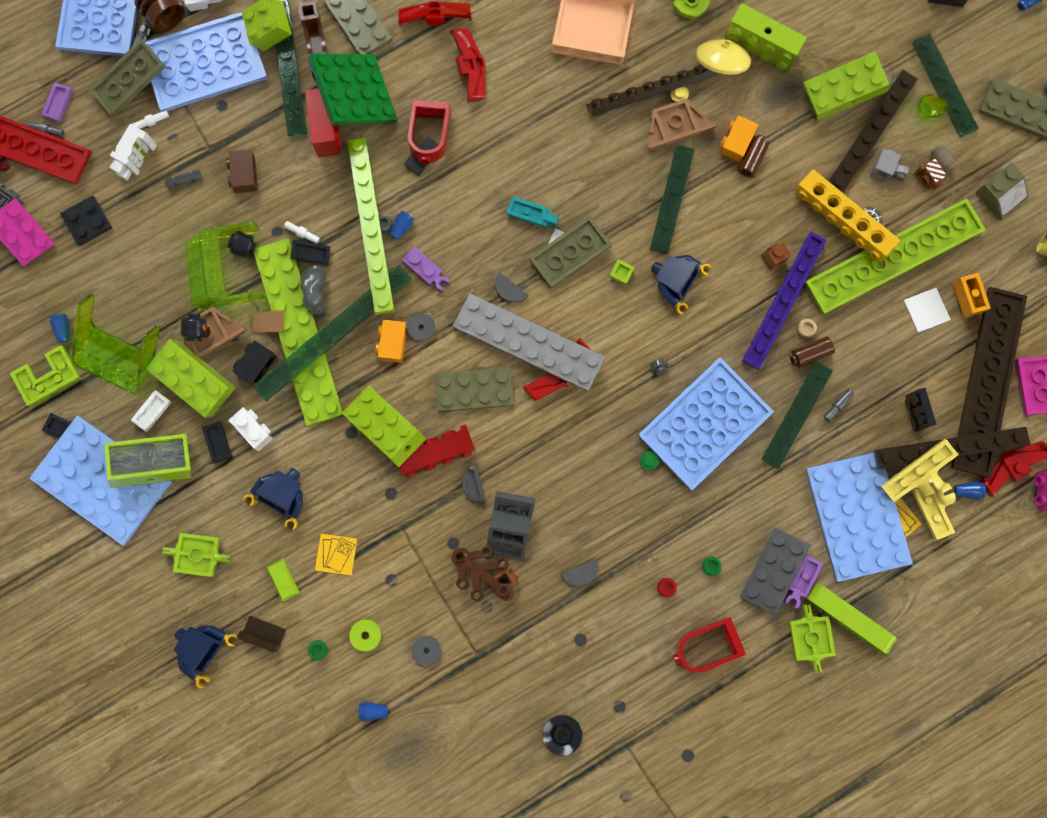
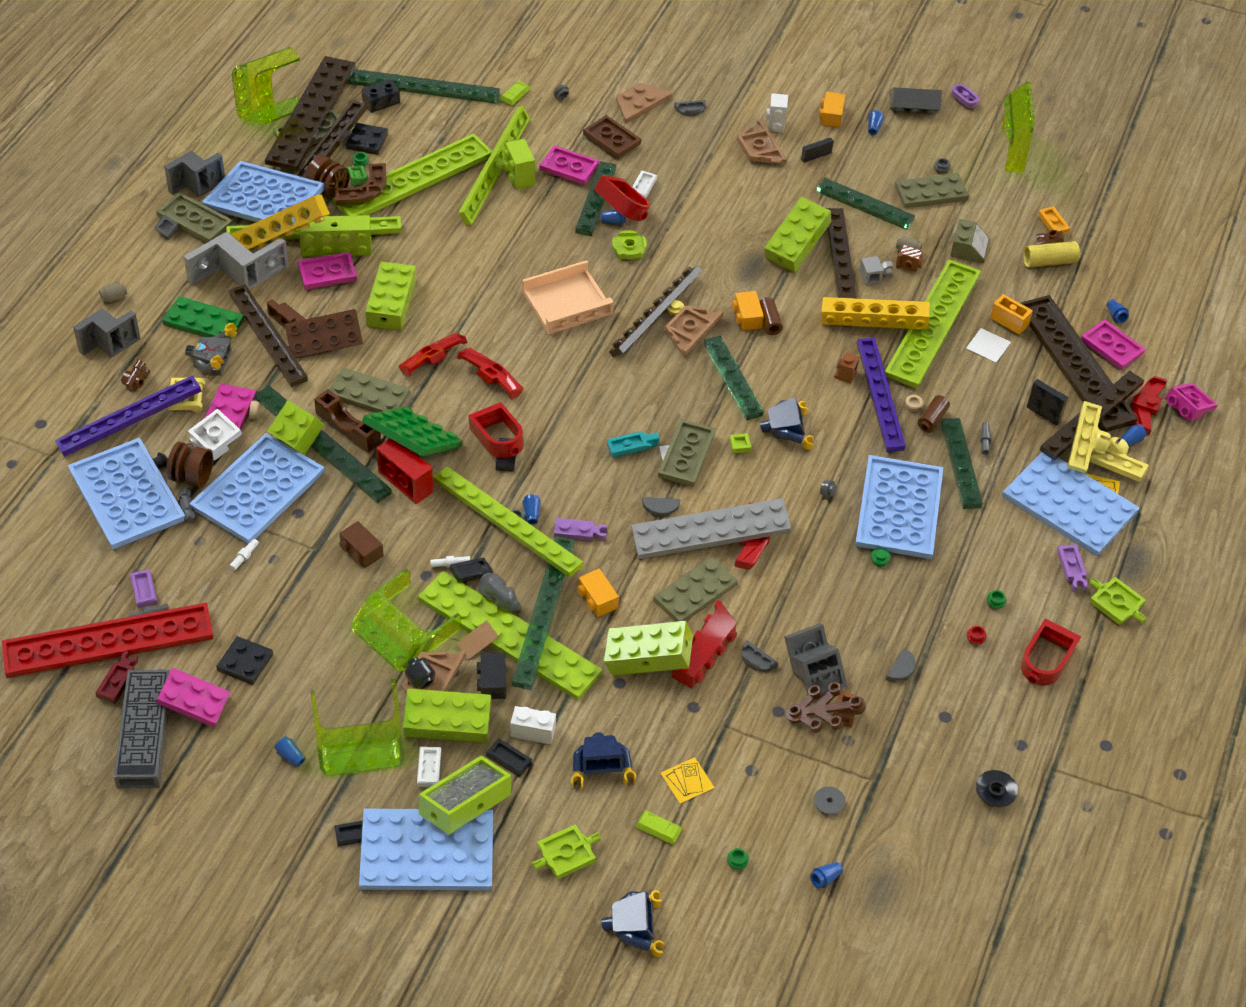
camera: 35 degrees left, 30 degrees down
lime plate [10,345,82,407] -> none
olive plate [89,38,167,117] -> none
white hips [109,124,157,181] -> none
dark grey axle [165,169,202,189] -> none
black head [227,231,257,258] -> none
dark brown panel [237,616,286,653] -> none
lime piece [349,619,382,652] -> none
dark grey piece [407,313,435,341] -> none
light yellow dish [696,39,751,75] -> none
lime brick [725,3,807,72] -> none
dark grey plate [740,528,811,616] -> none
lime beam [806,583,897,656] -> none
clear neon green hair [917,93,948,121] -> none

